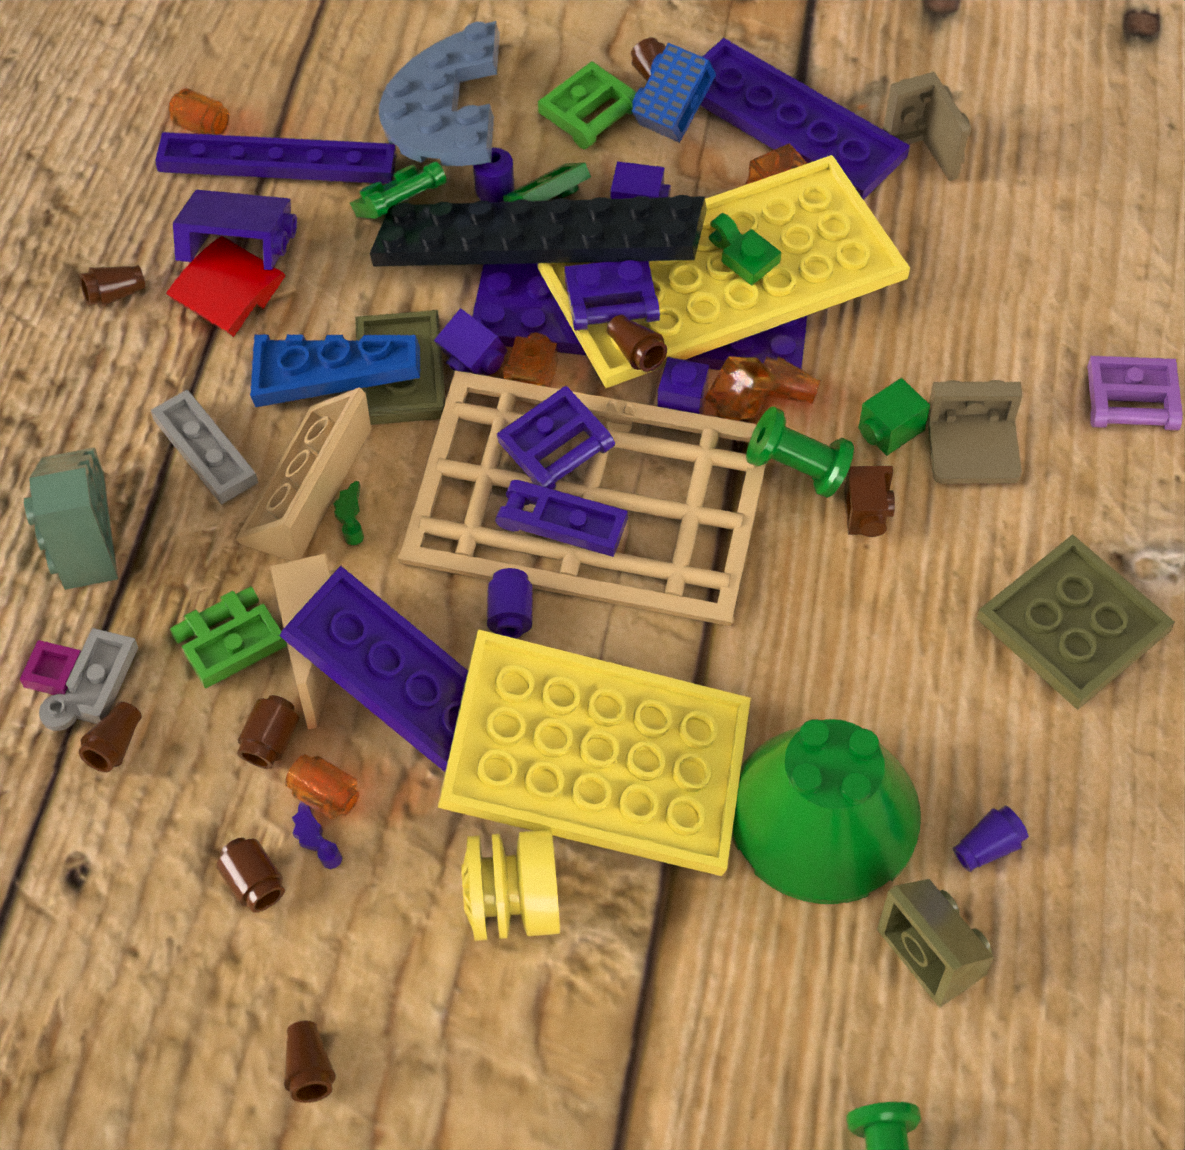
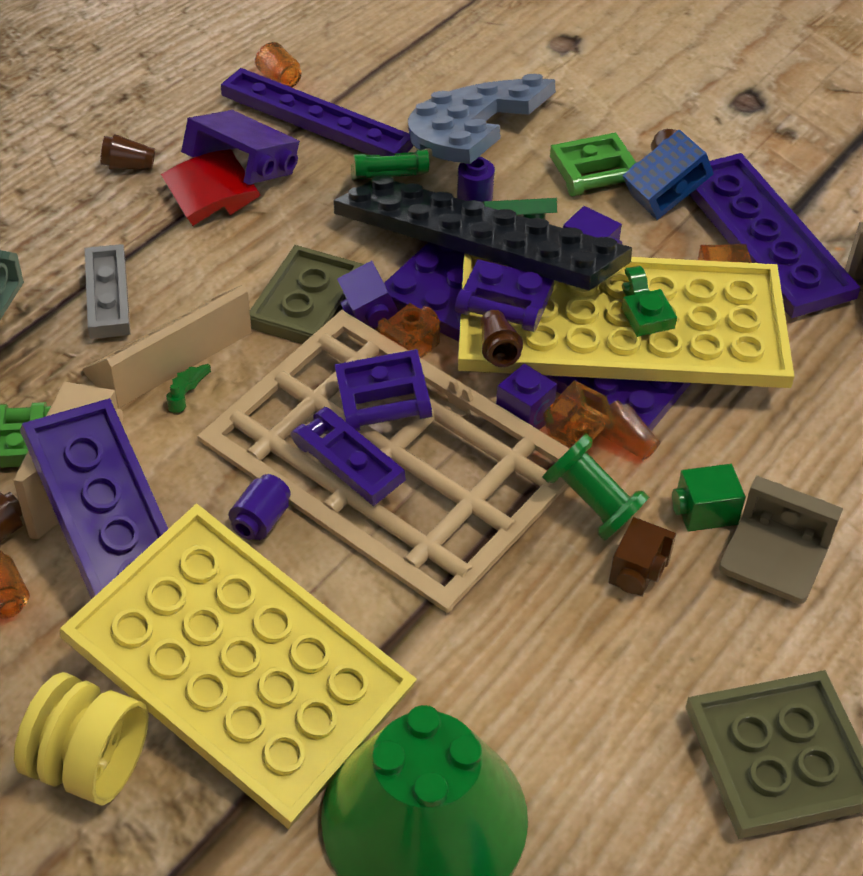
camera: 25 degrees right, 10 degrees down
blue wing [250,334,420,407] -> none

